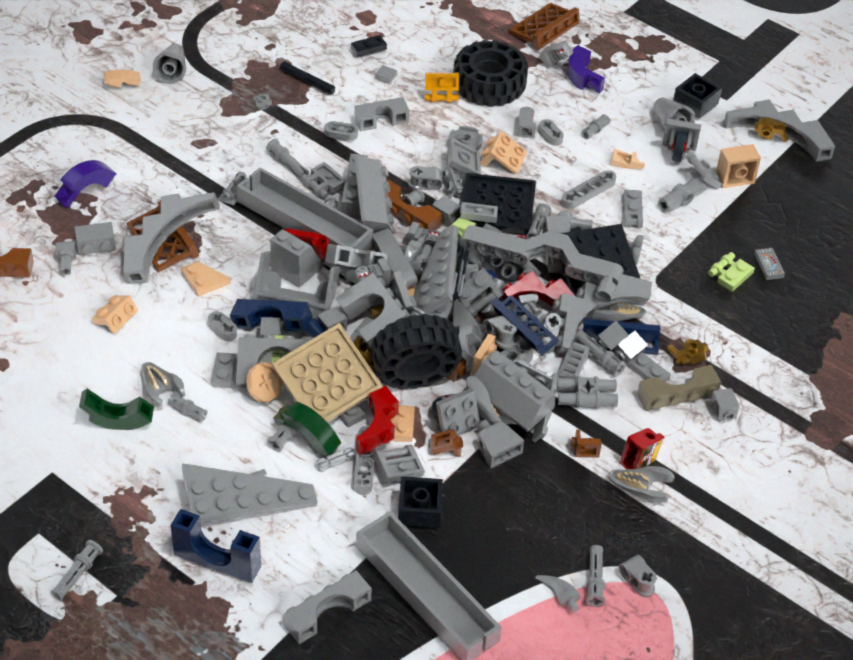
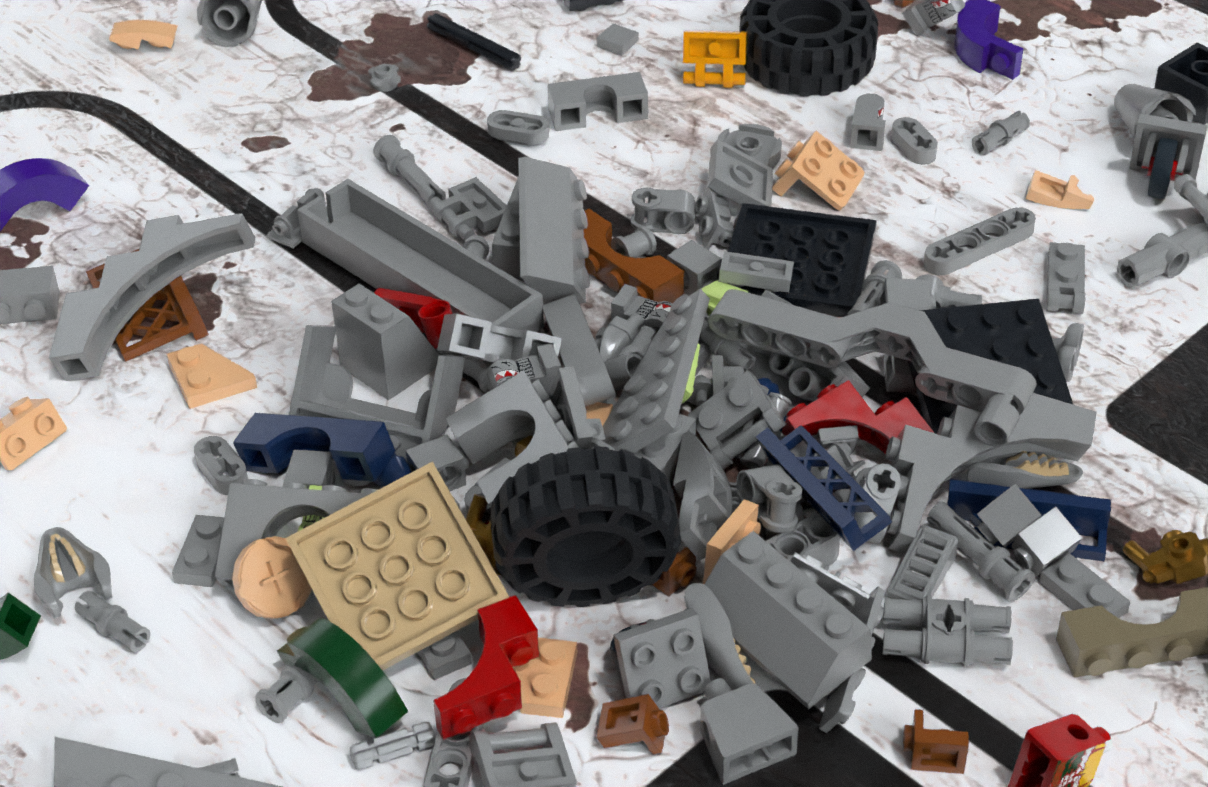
camera: 10 degrees right, 5 degrees down
black axle [452,247,469,300] -> none

